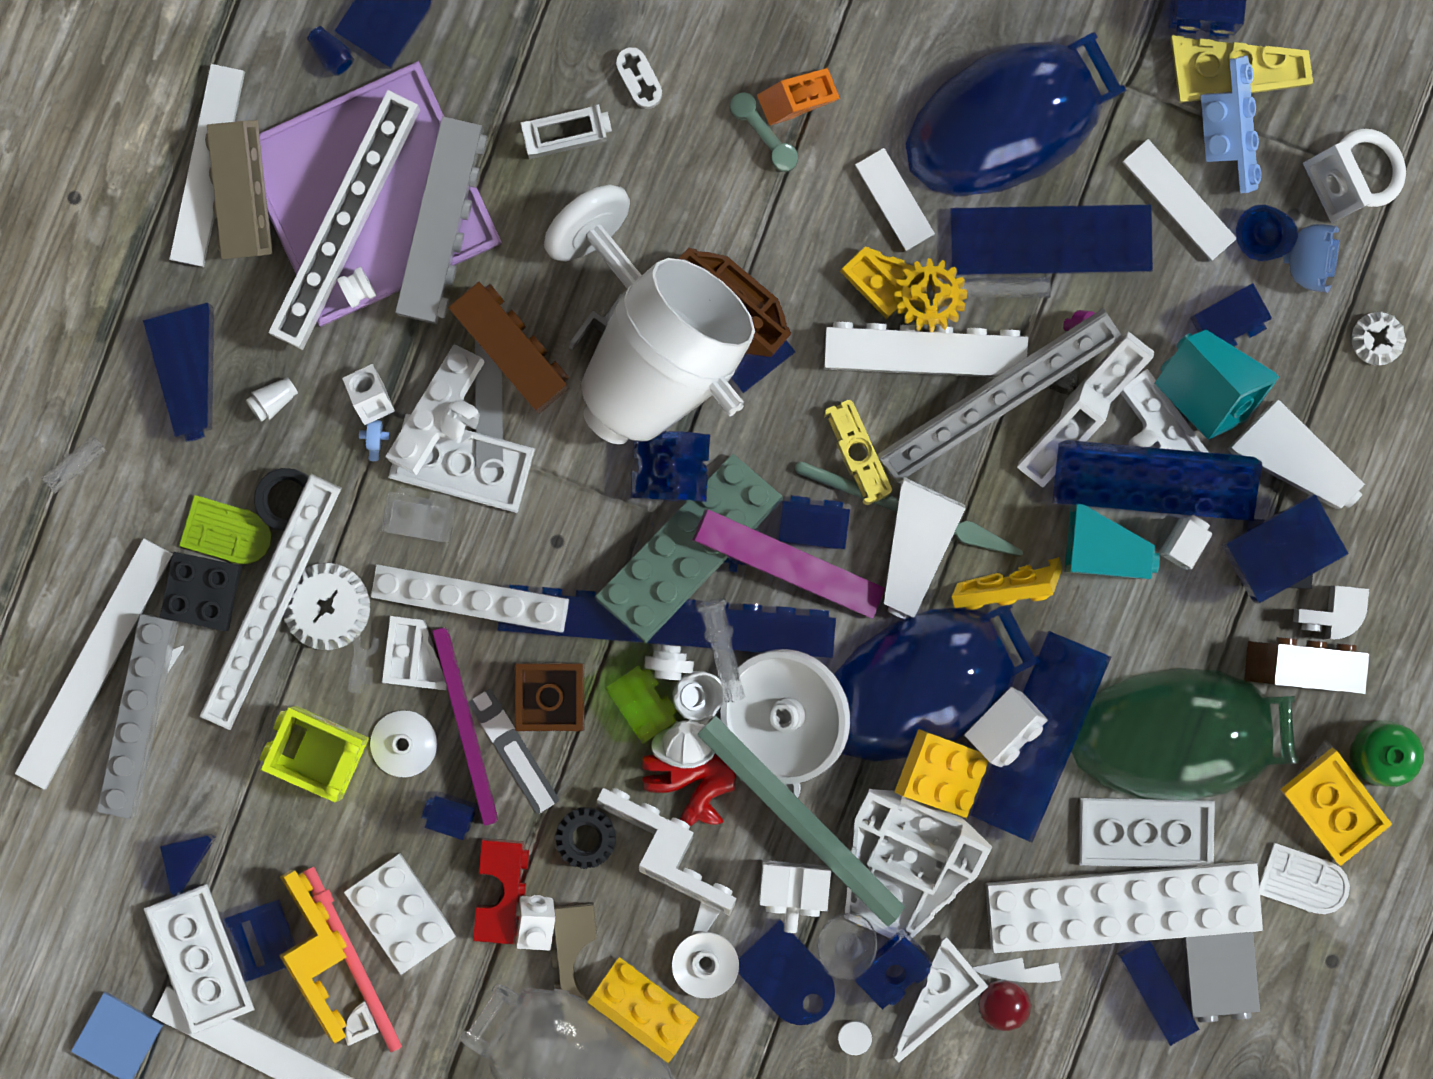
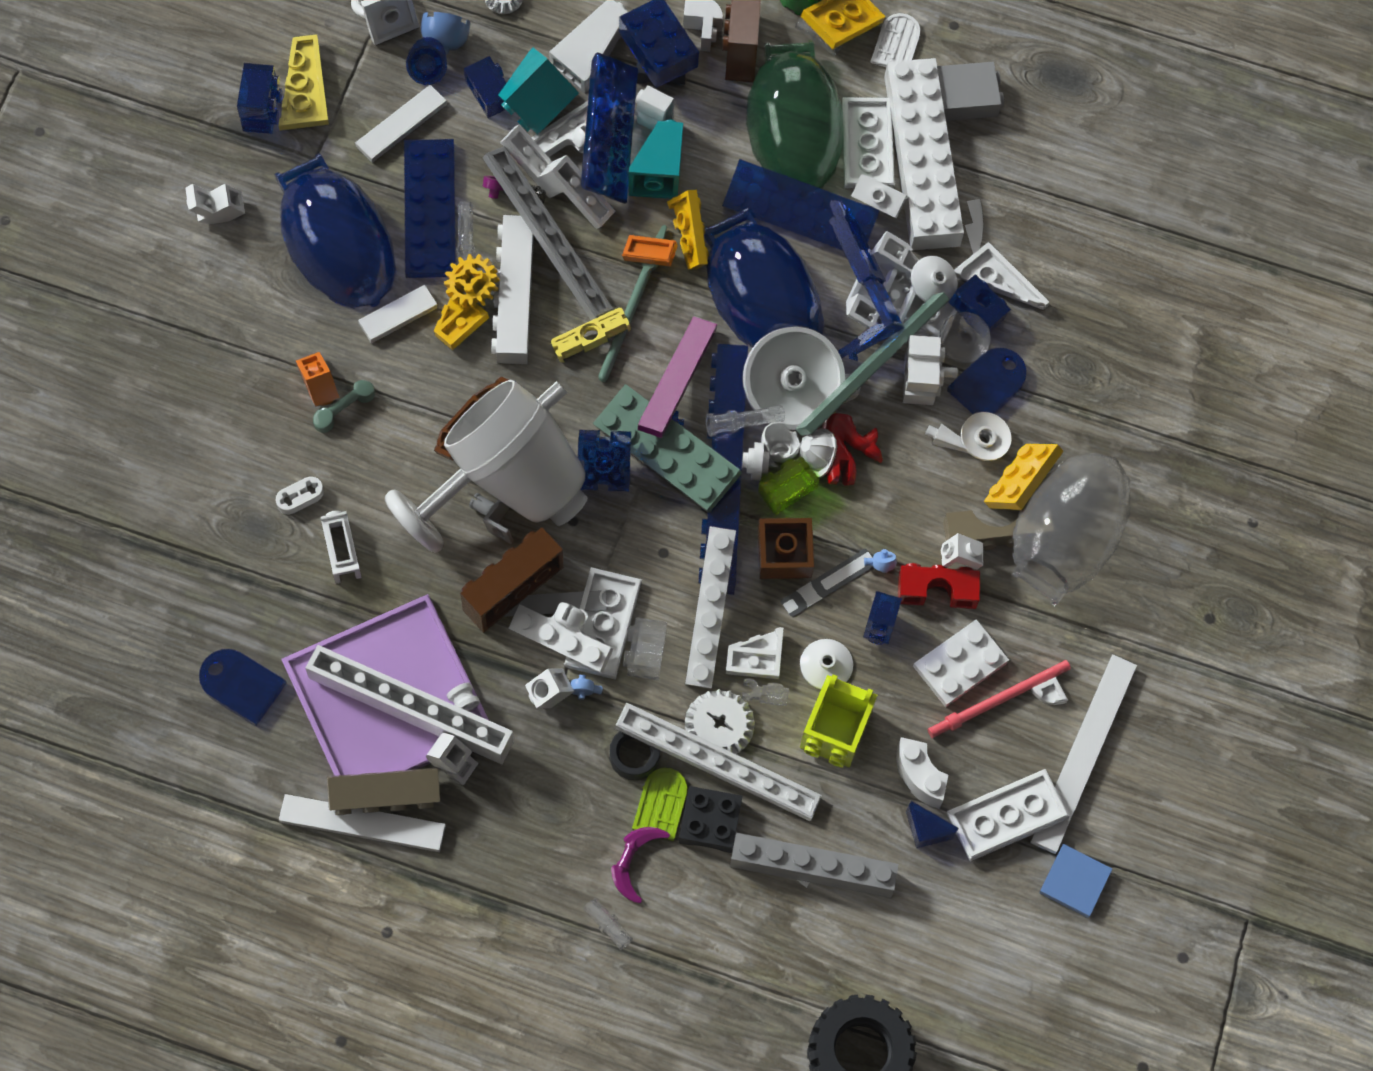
camera: 100 degrees left, 20 degrees down
white tile [15,538,173,790] -> none
clear blue slope [143,302,214,442] -> none
clear blue plate [223,898,296,982] -> none
white cone [246,377,298,422] -> none
yellow bracket [279,870,347,1044] -> none
clear blue cone [307,26,354,76] -> none
light grey brick [395,116,488,324] -> none
magenta tile [433,627,499,826] -> none
black tyre [555,807,616,869] -> none
white bracket [597,788,736,916] -> none
clear blue brick [778,495,850,550] -> none
white tile [838,1020,872,1055] -> none
white slope [884,477,965,619] -> none
yellow plate [894,729,989,818] -> none
white brick [965,687,1048,767] -> none
dark red hair [978,980,1032,1031] -> none
clear blue brick [1116,940,1200,1046] -> none
light blue bracket [1201,56,1261,193] -> none
none -> white brick [426,733,478,785]
none -> magenta piece [611,827,670,903]
none -> orange tile [622,235,678,267]
none -> clear blue hinge [829,200,904,362]
none -> white brick [851,174,907,218]
none -> light blue piece [864,549,897,573]
none -> white brick [896,737,948,809]
none -> white dish [911,256,958,302]

